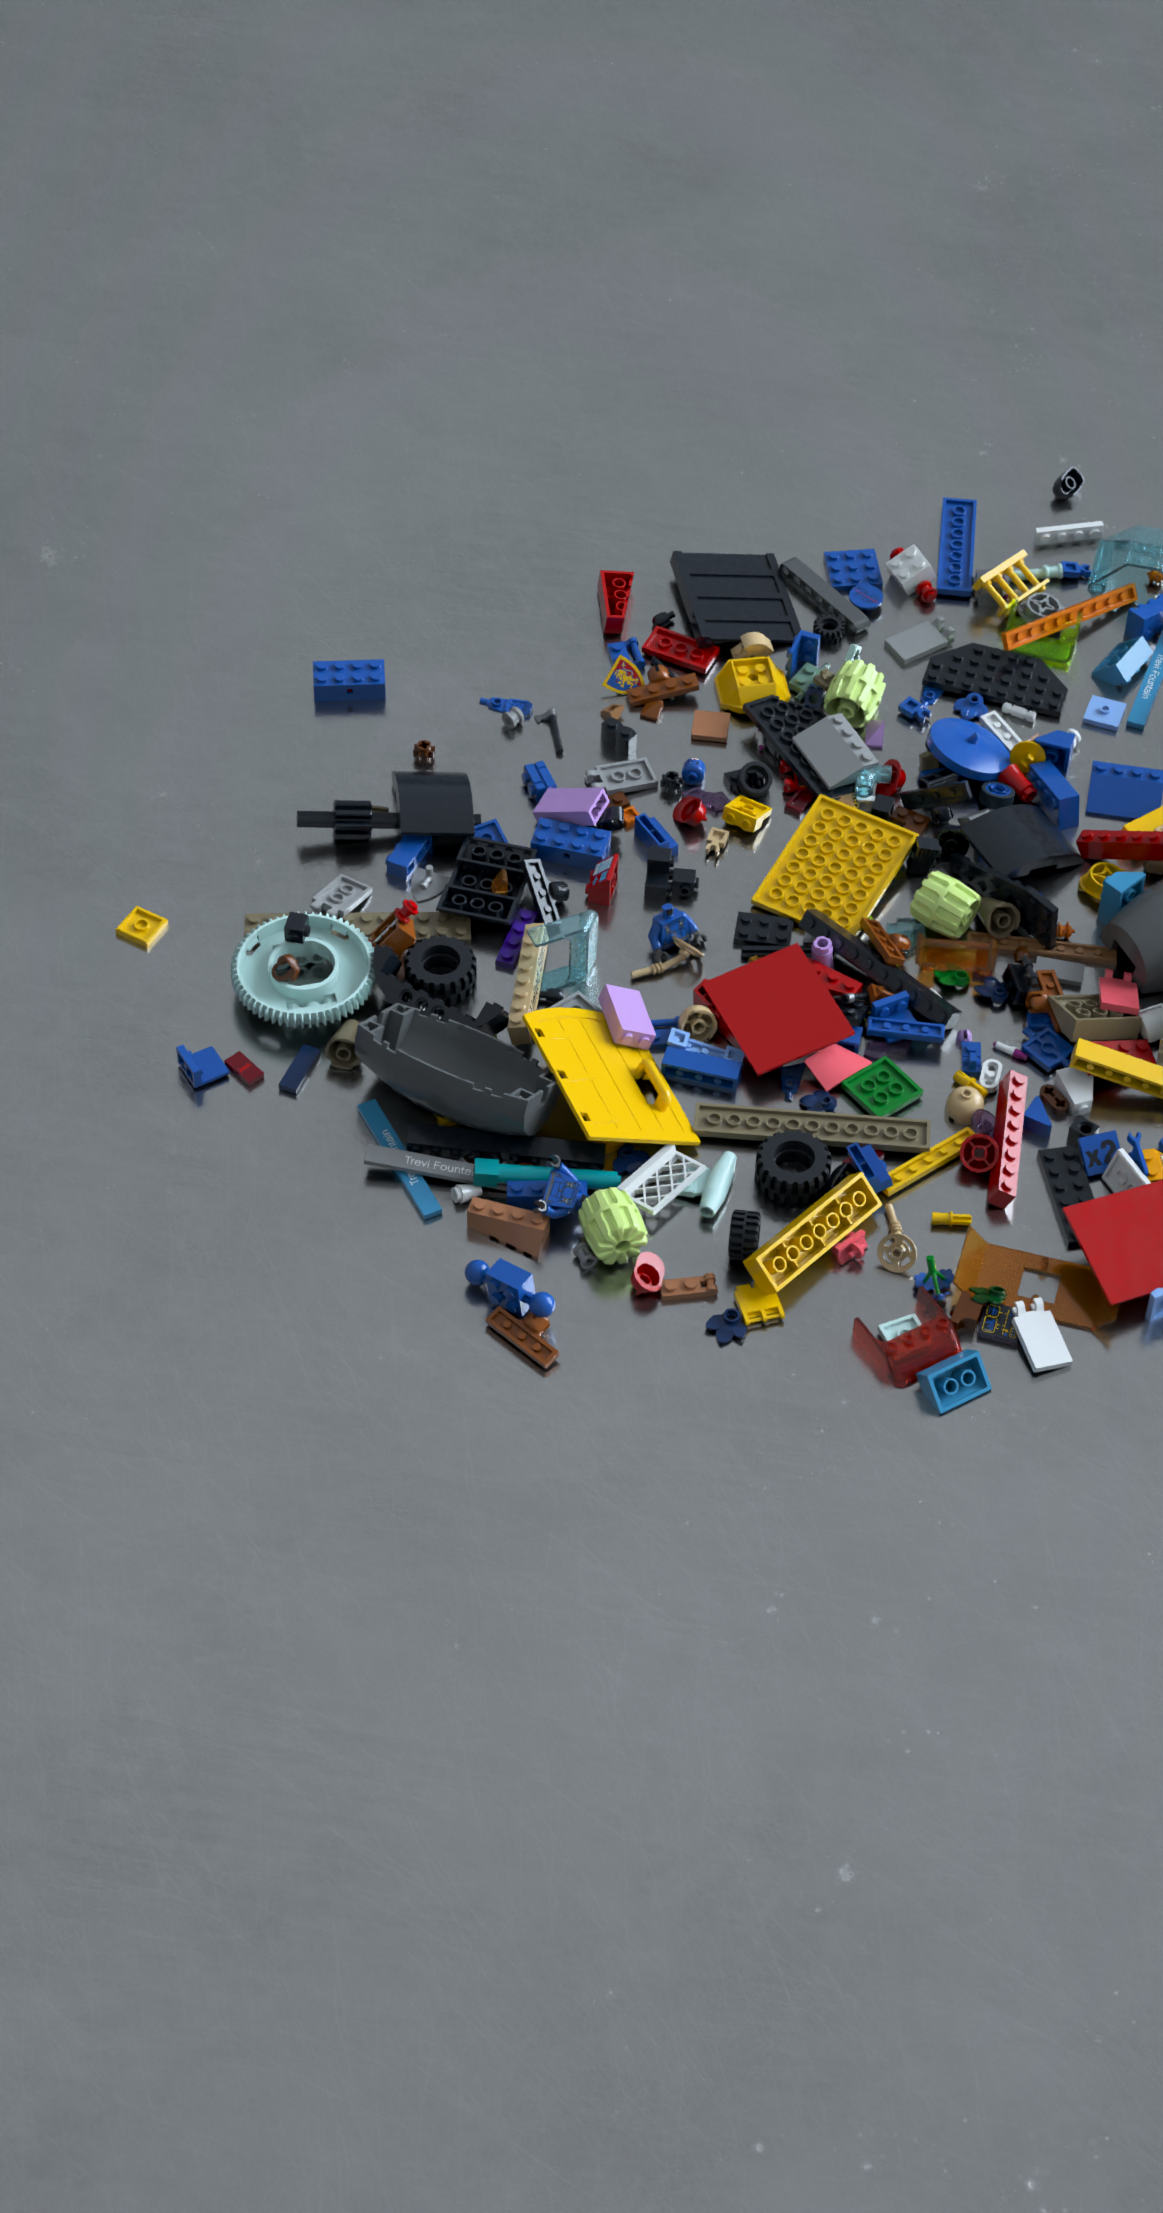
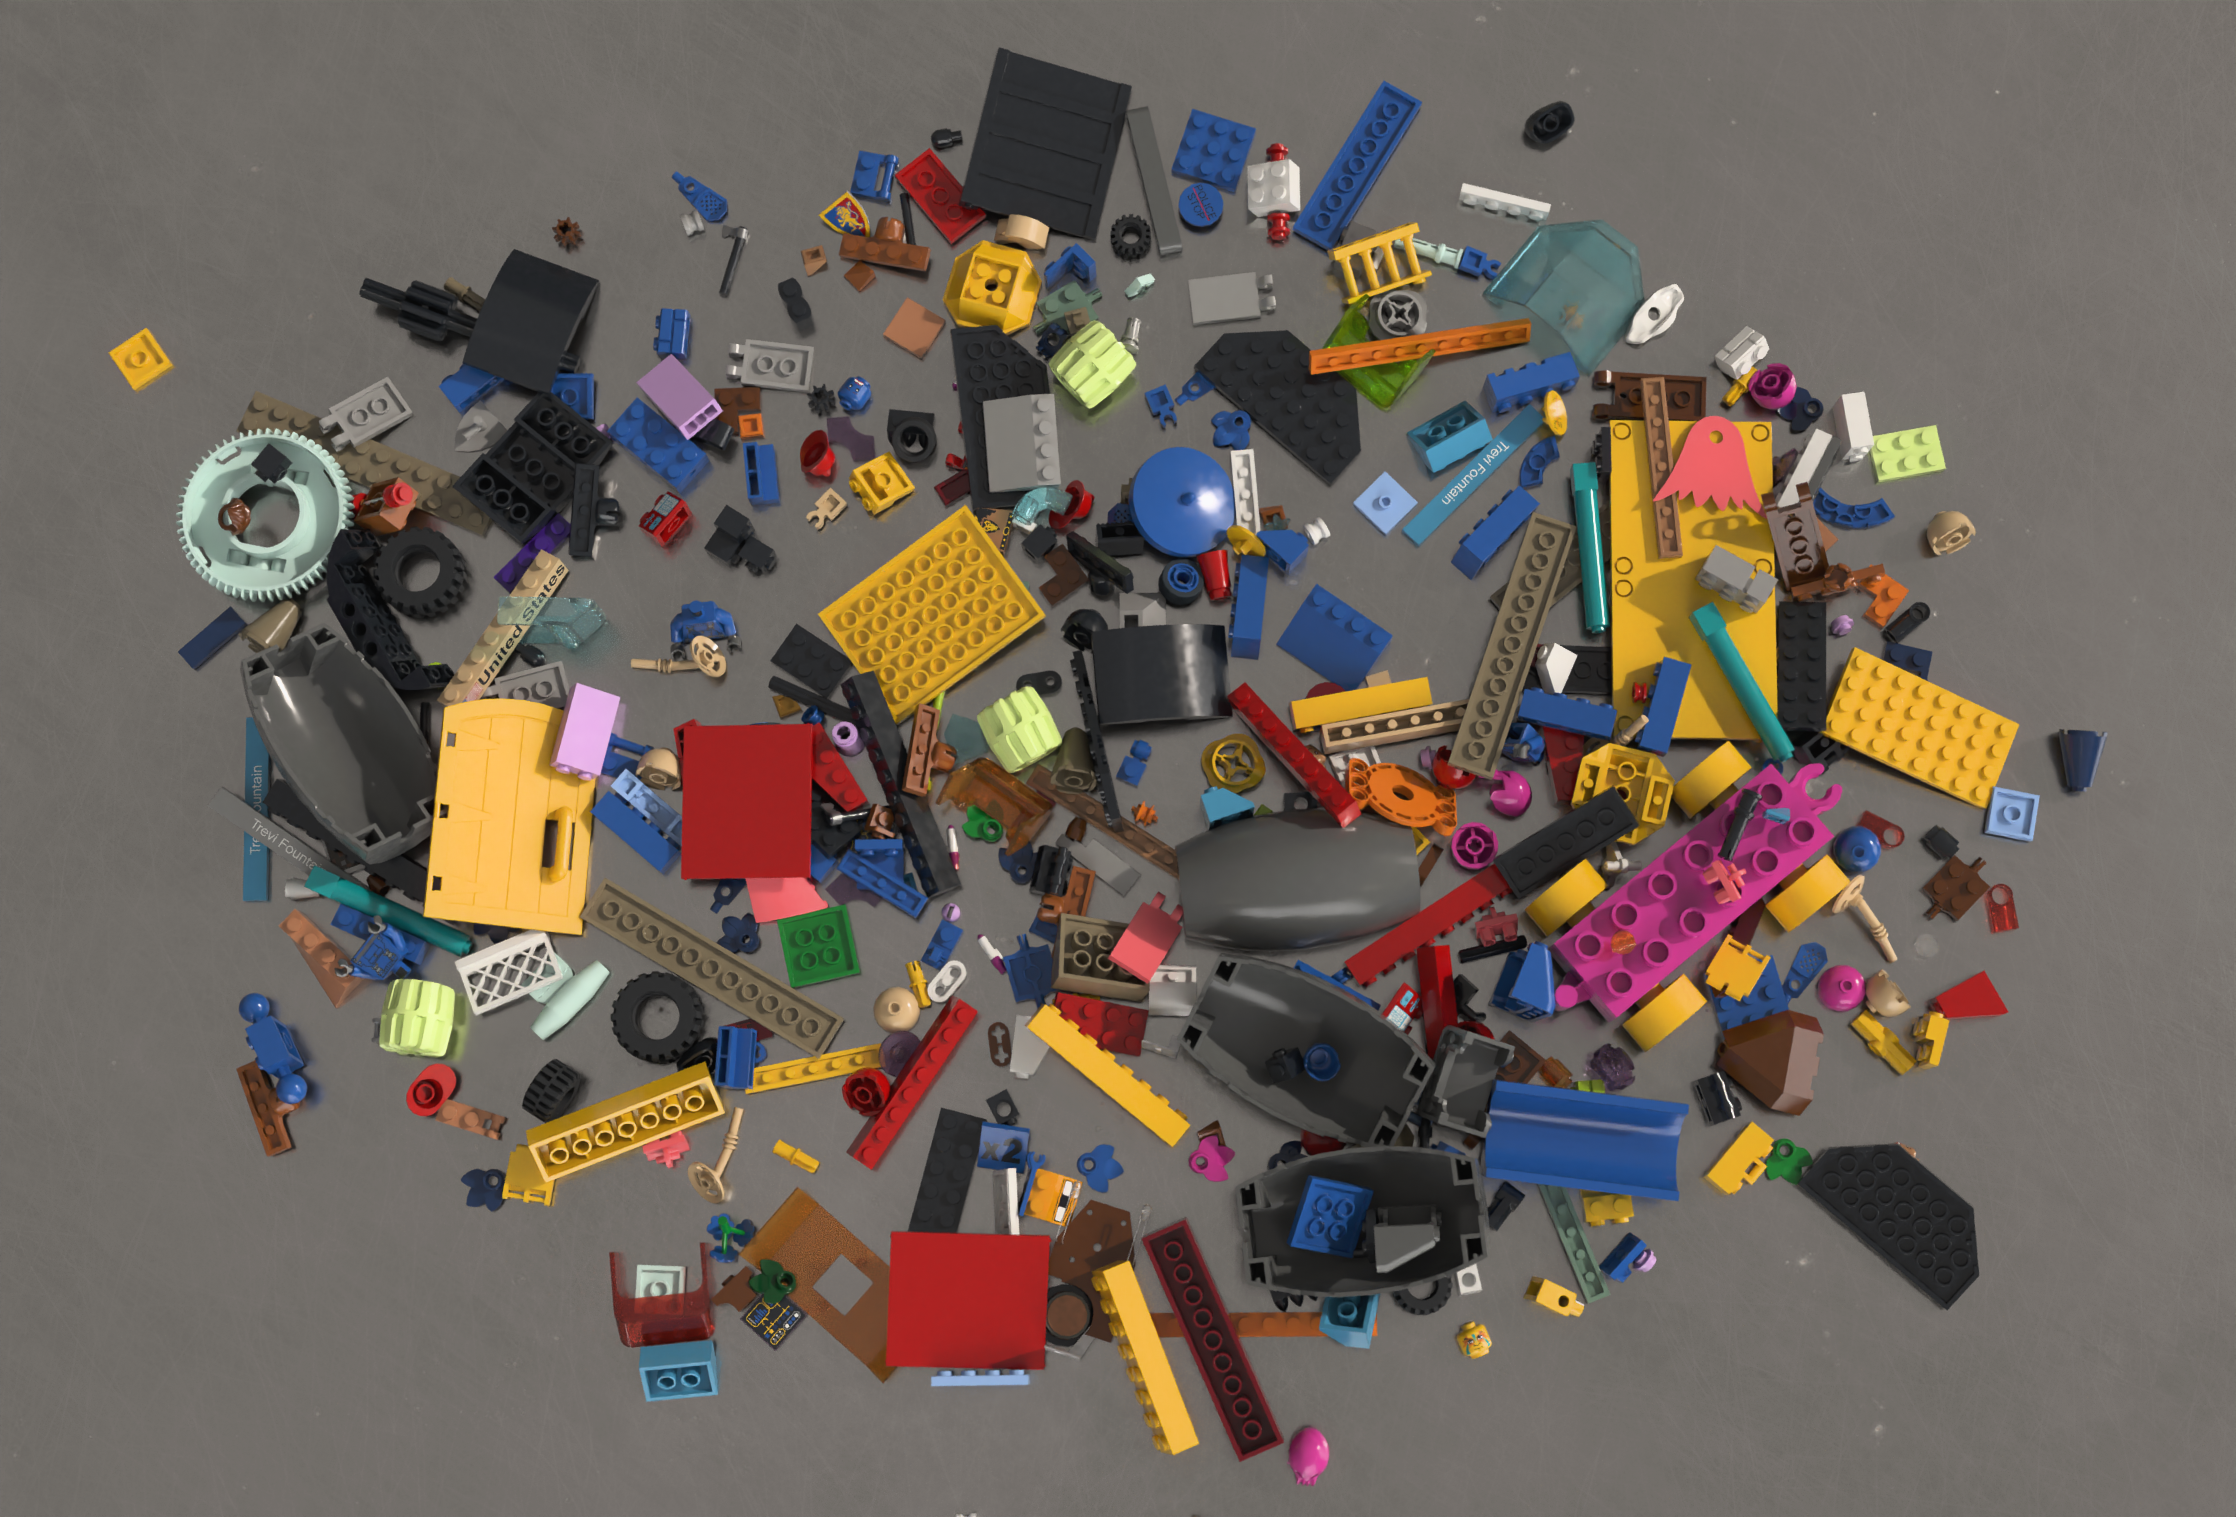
camera: 30 degrees right, 30 degrees up
blue bracket [176,1045,229,1088] -> none
dark red tile [224,1051,264,1087] -> none
blue brick [313,659,386,702] -> none
clear orange slope [491,869,508,895] -> none
red wedge [597,570,634,634] -> none
lavender slope [865,720,885,749] -> none
black brick [906,836,942,876] -> none
white axle [1002,702,1036,722] -> none
white tile [1011,1297,1073,1373] -> none
blue slope [1023,1096,1052,1138] -> none

